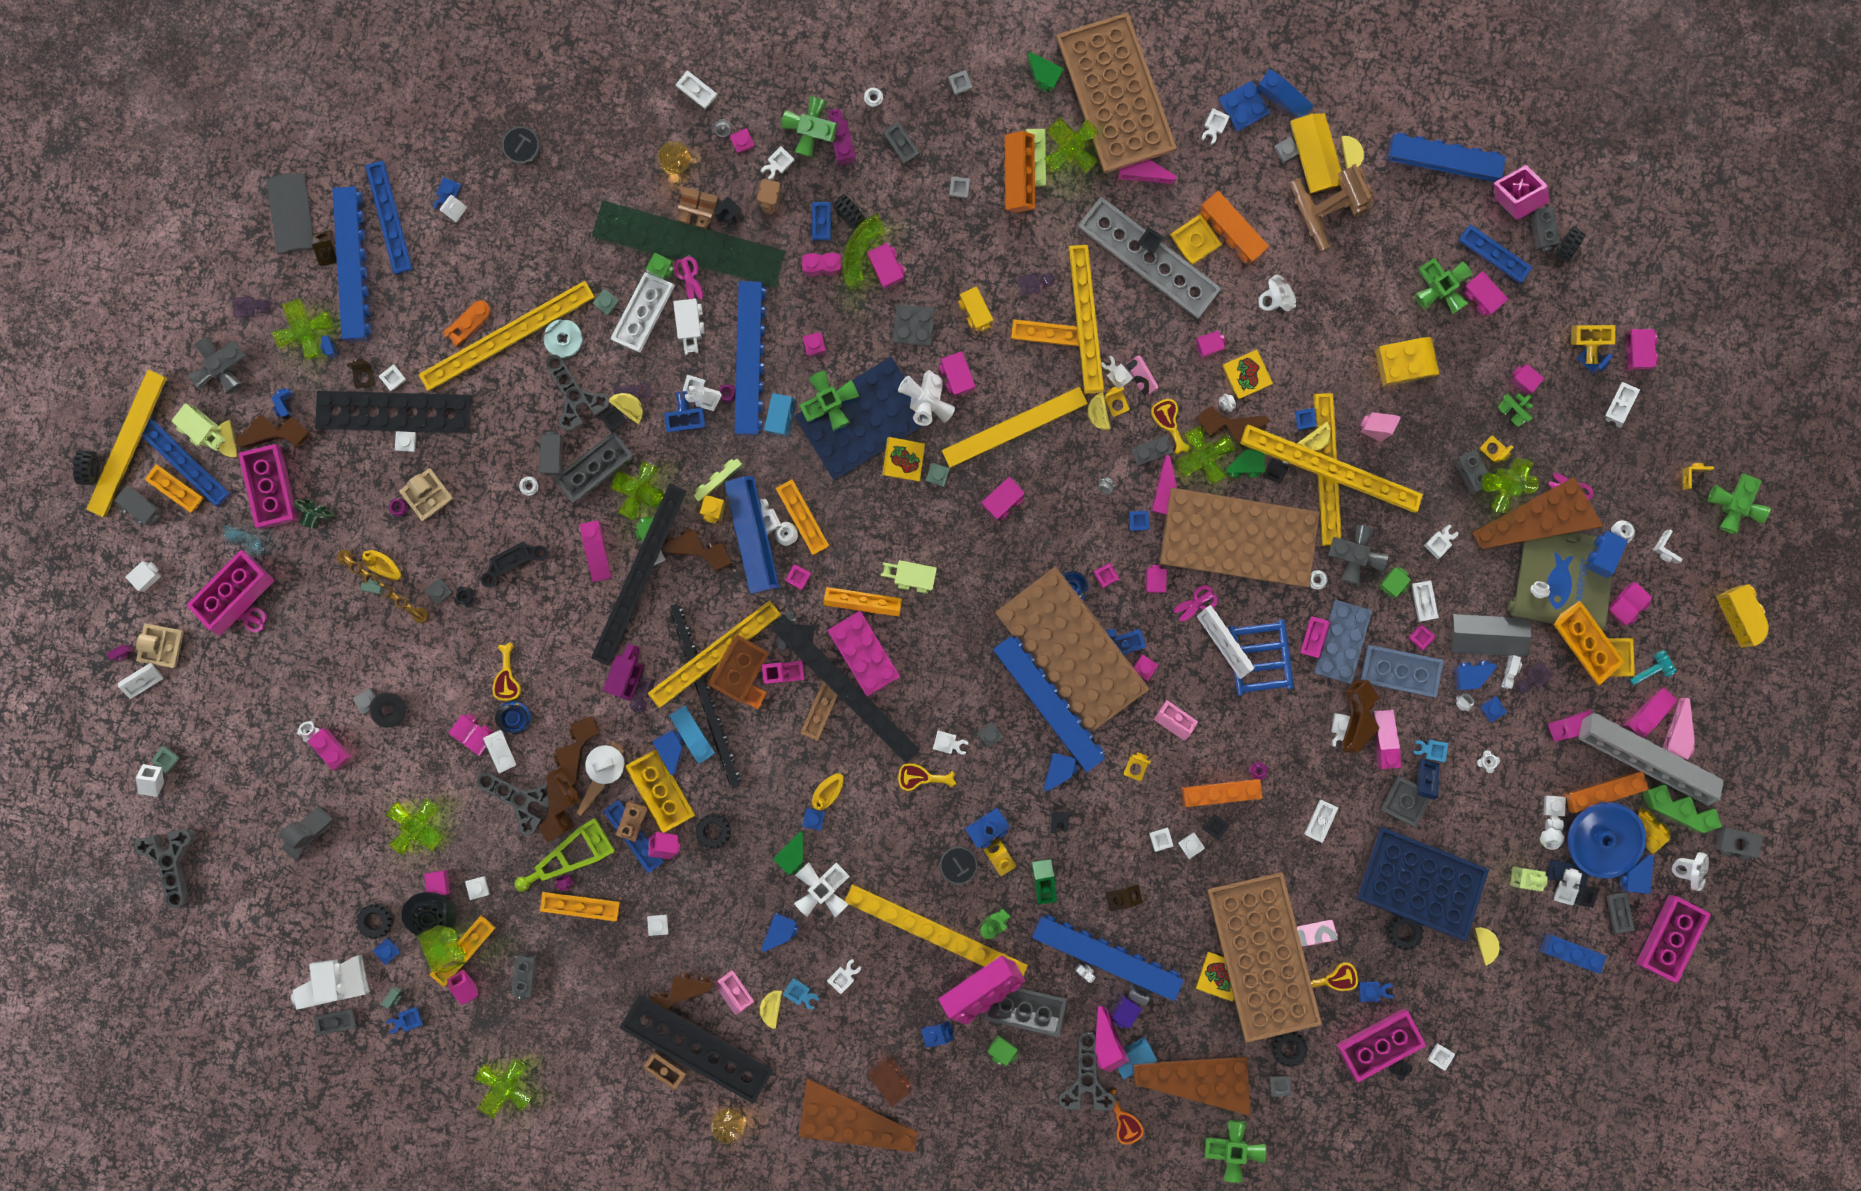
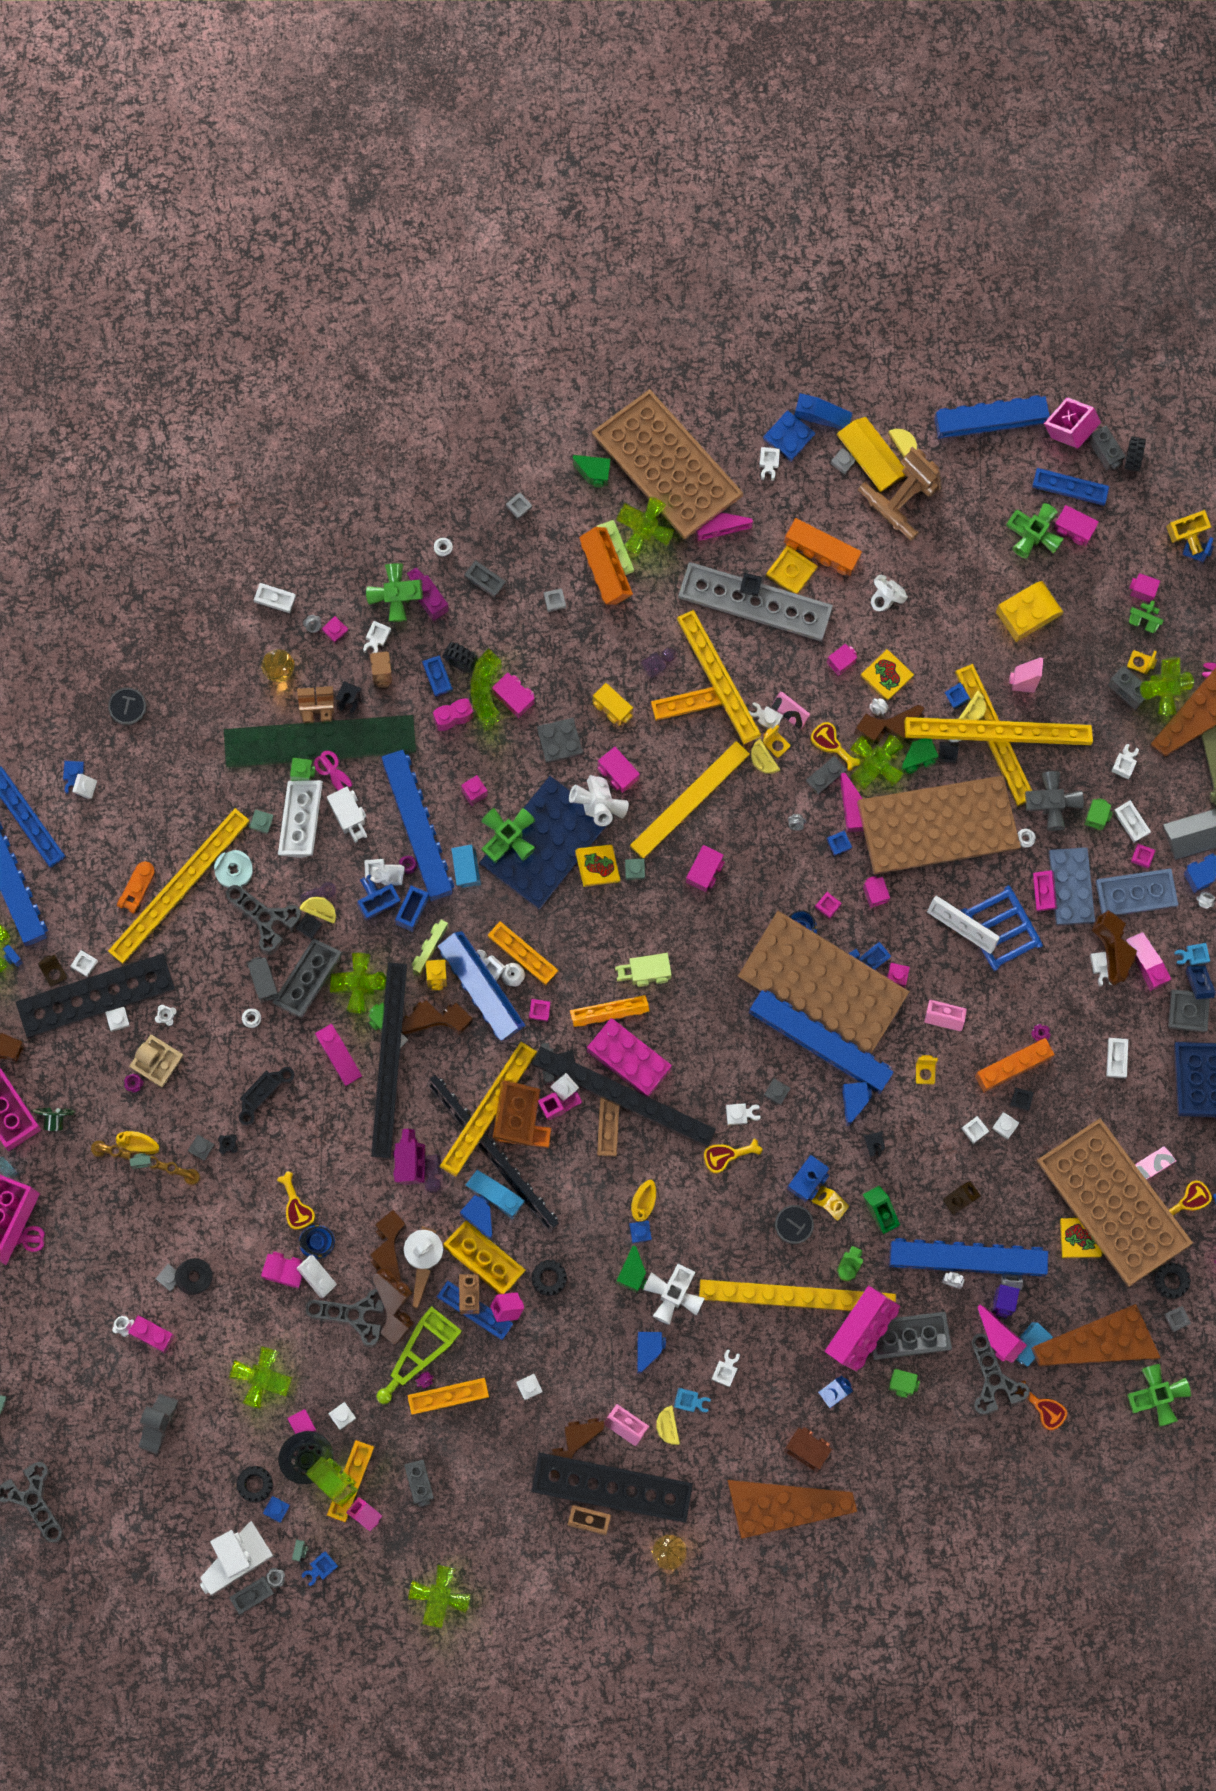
camera: 20 degrees left, 10 degrees down
dark pink piece [1173,585,1218,622] -> none
none -> white plate [155,1005,177,1026]
none -> light grey plate [265,1568,285,1588]
none -> blue brick [395,886,429,932]
none -> white plate [550,1073,579,1101]

